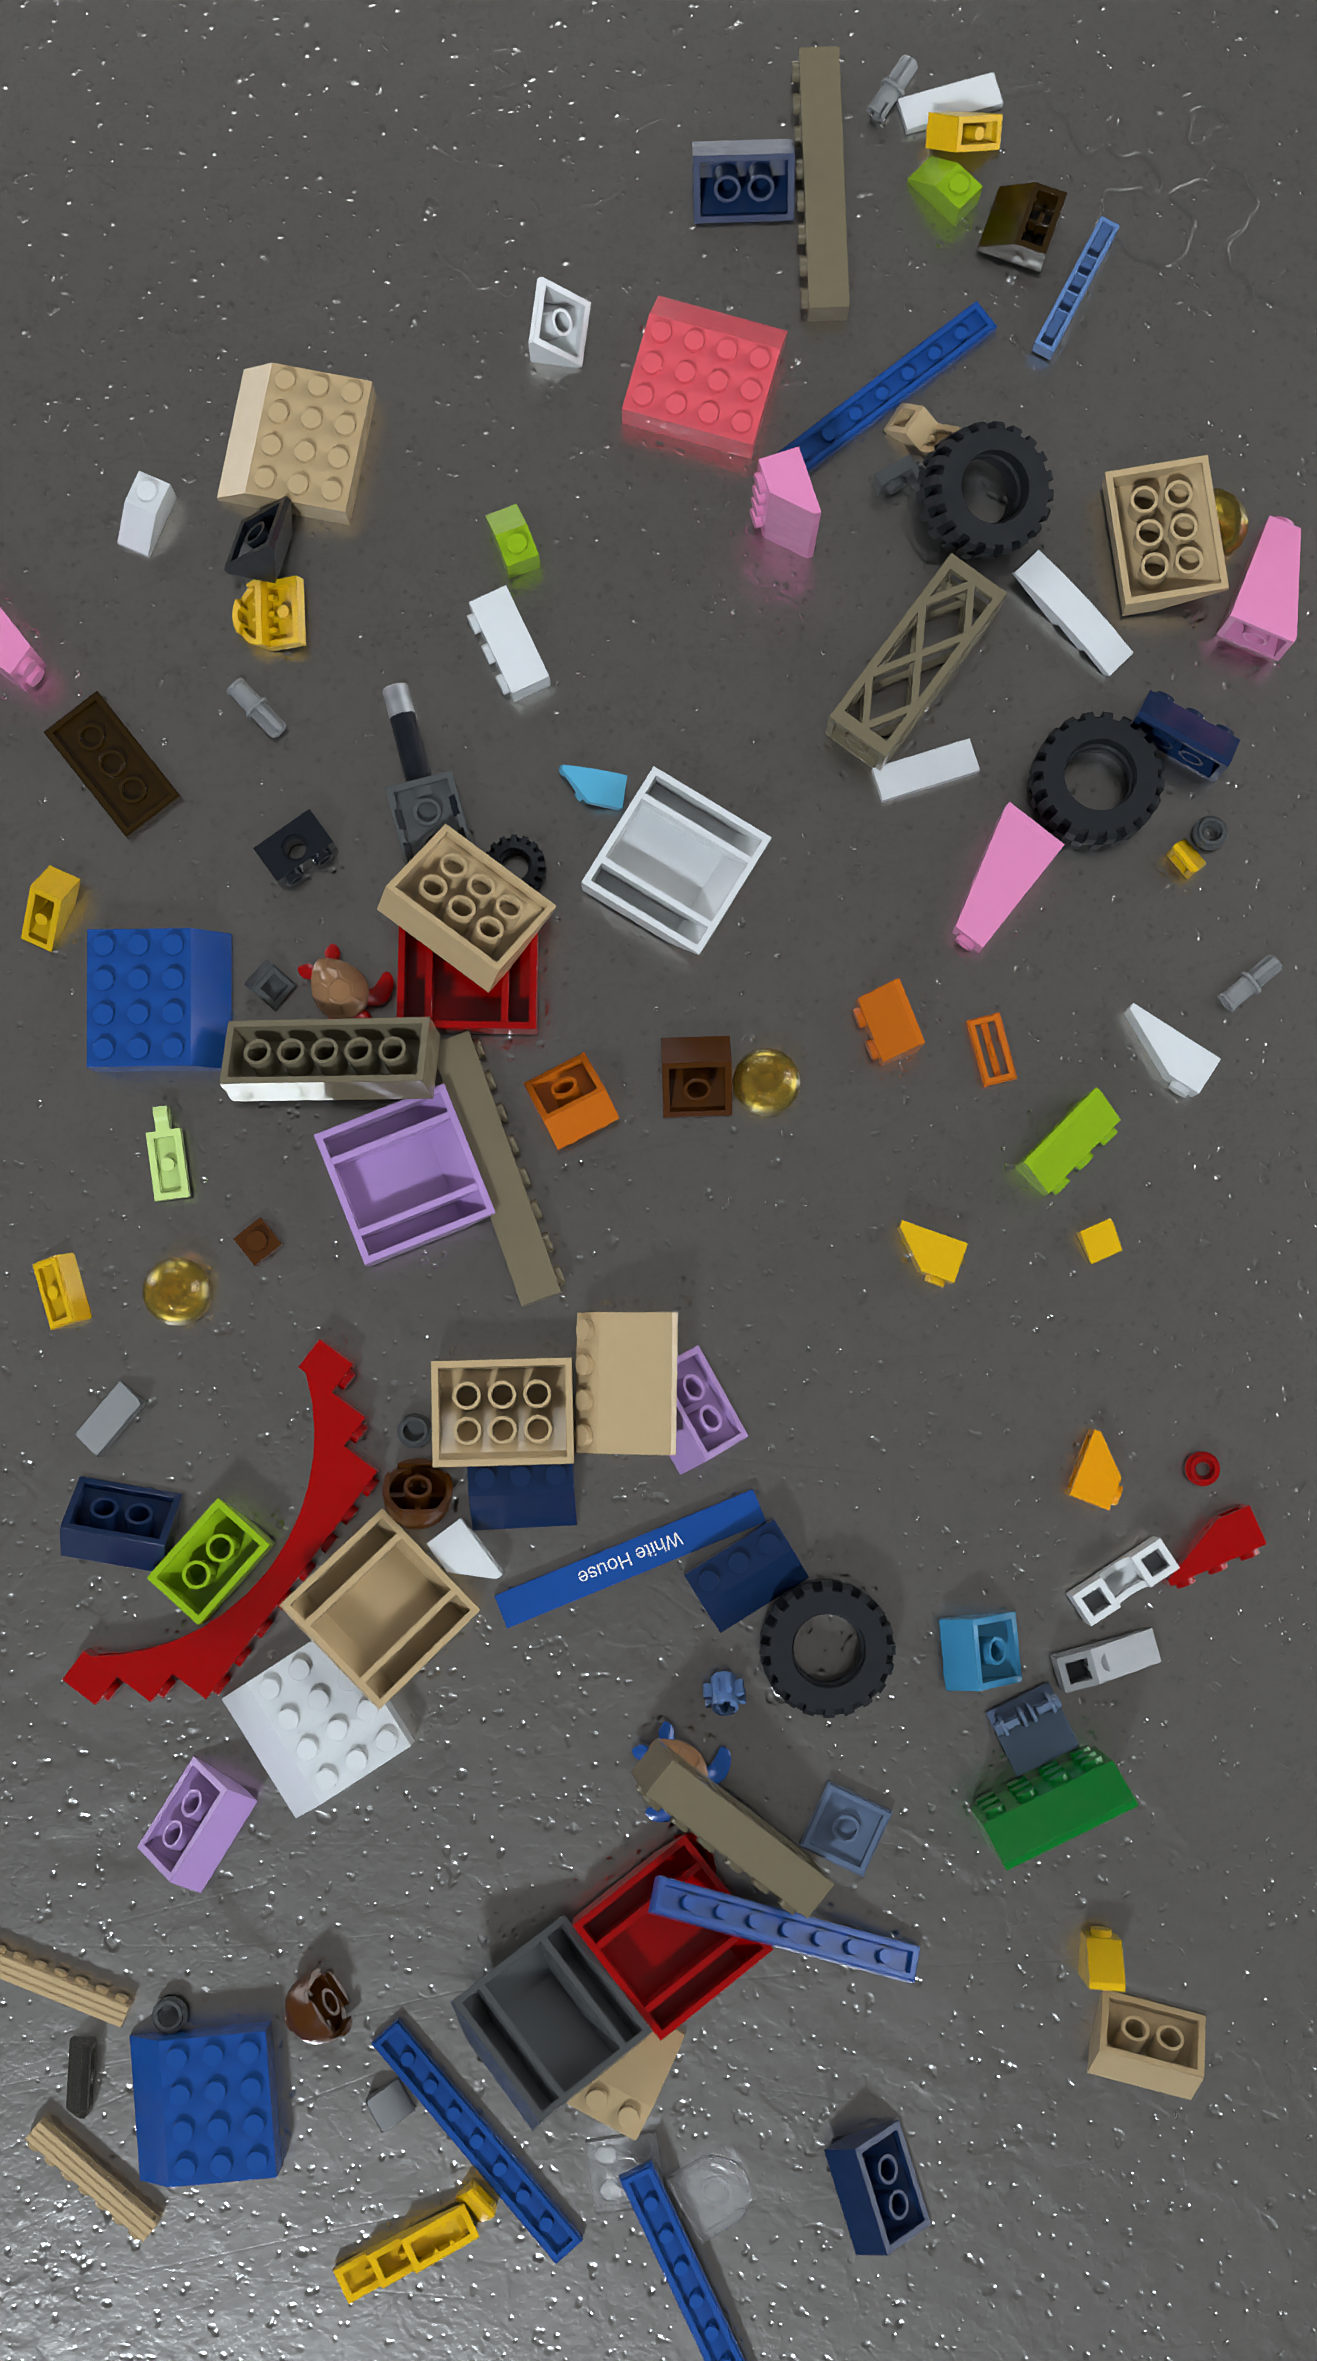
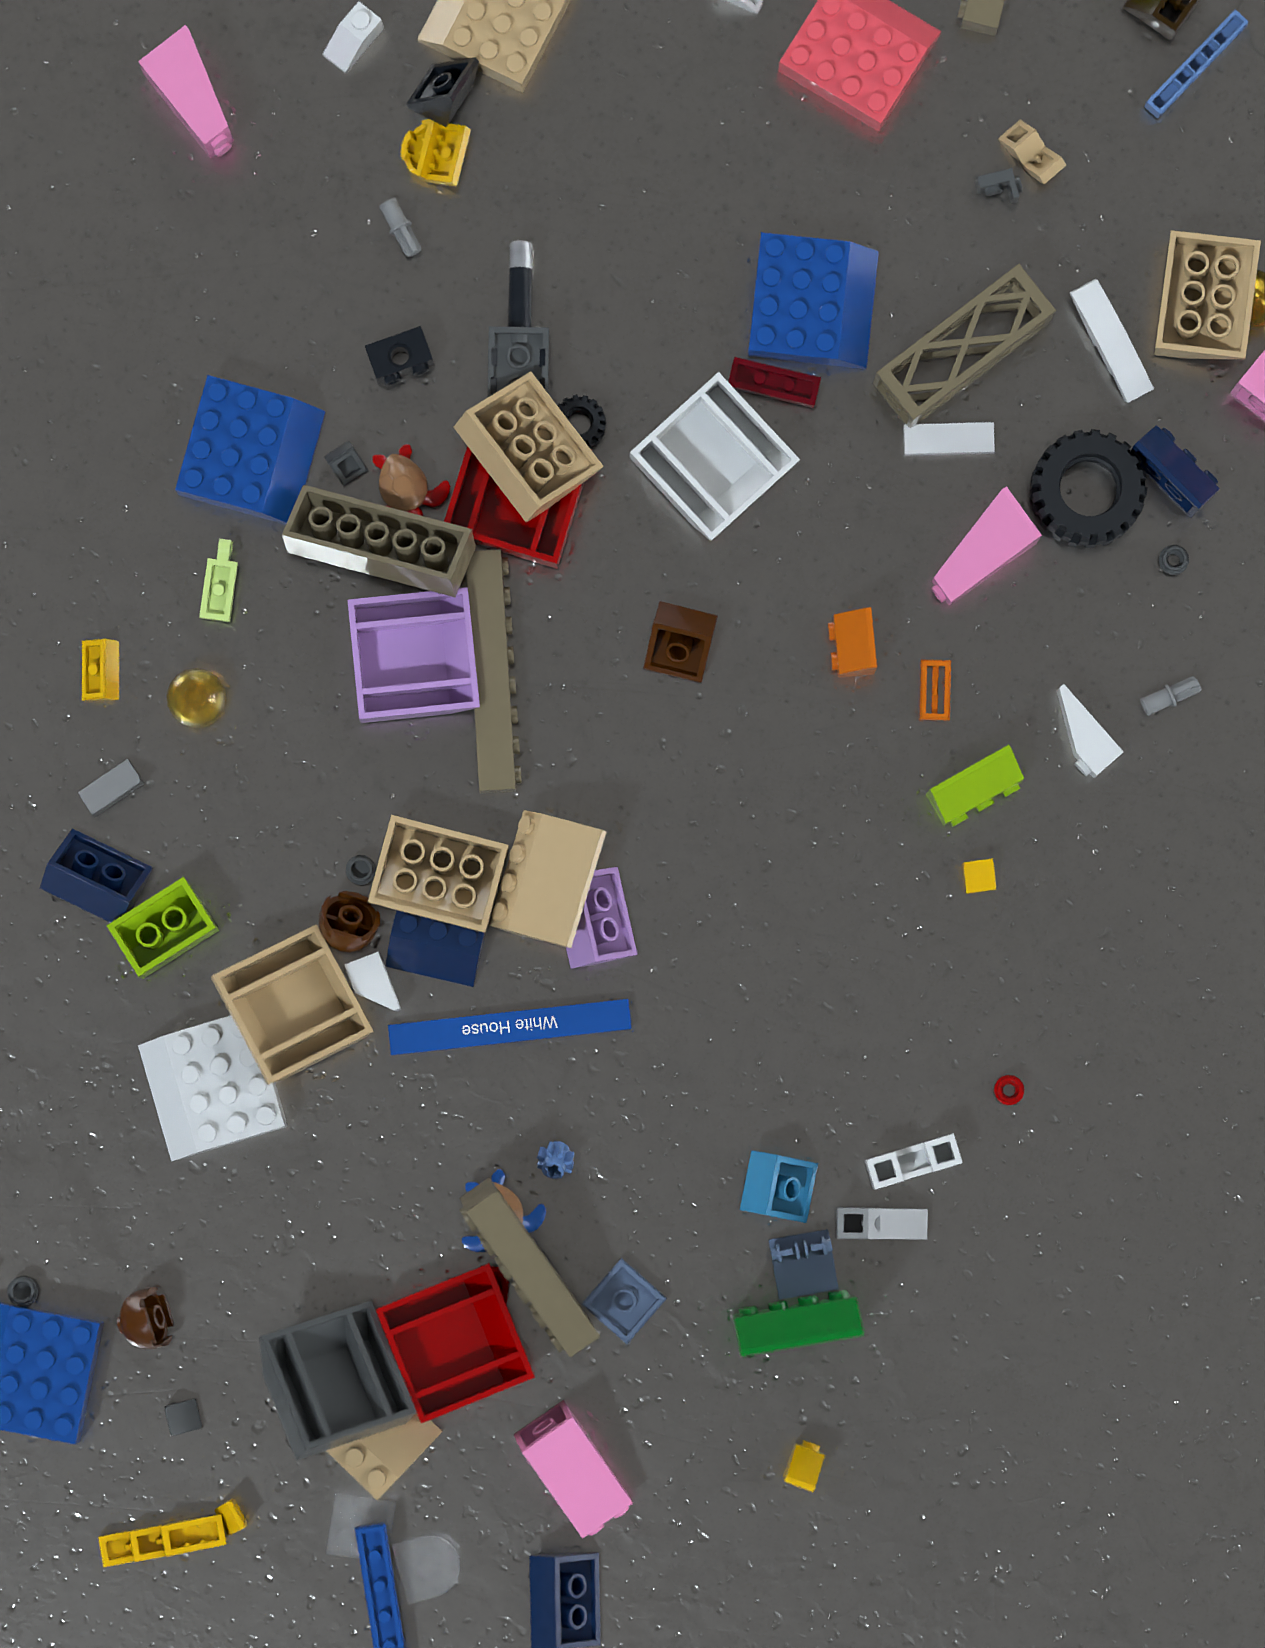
camera: 20 degrees right, 0 degrees up
yellow slope [21,865,81,952] -> none
dark brown tile [43,691,182,840] -> none
red arch [62,1339,381,1705] -> none
lavender slope [137,1756,257,1893] -> none
reddish brown plate [233,1217,283,1266] -> none
blue tile [371,2017,583,2264] -> none
white brick [467,585,551,702] -> none
lime slope [485,504,541,579] -> none
orange slope [523,1052,620,1150] -> none
medium azure slope [559,765,627,811] -> none
blue tile [648,1875,920,1983] -> none
dark blue slope [684,1518,809,1633] -> none
clear yellow cylinder [732,1047,801,1117] -> none
bright pink slope [750,446,821,559] -> none
black tyre [759,1579,896,1718] -> none
blue tile [776,301,997,474] -> none
yellow slope [897,1220,968,1288] -> none
black tyre [916,421,1054,560] -> none
light orange slope [1064,1429,1123,1510] -> none
tan slope [1087,1990,1206,2100] -> none
red slope [1163,1504,1267,1589] -> none
yellow slope [1166,839,1206,879] -> none
none -> bright pink slope [514,1400,633,1538]
none -> dark red plate [728,357,821,408]
none -> blue slope [748,232,879,369]

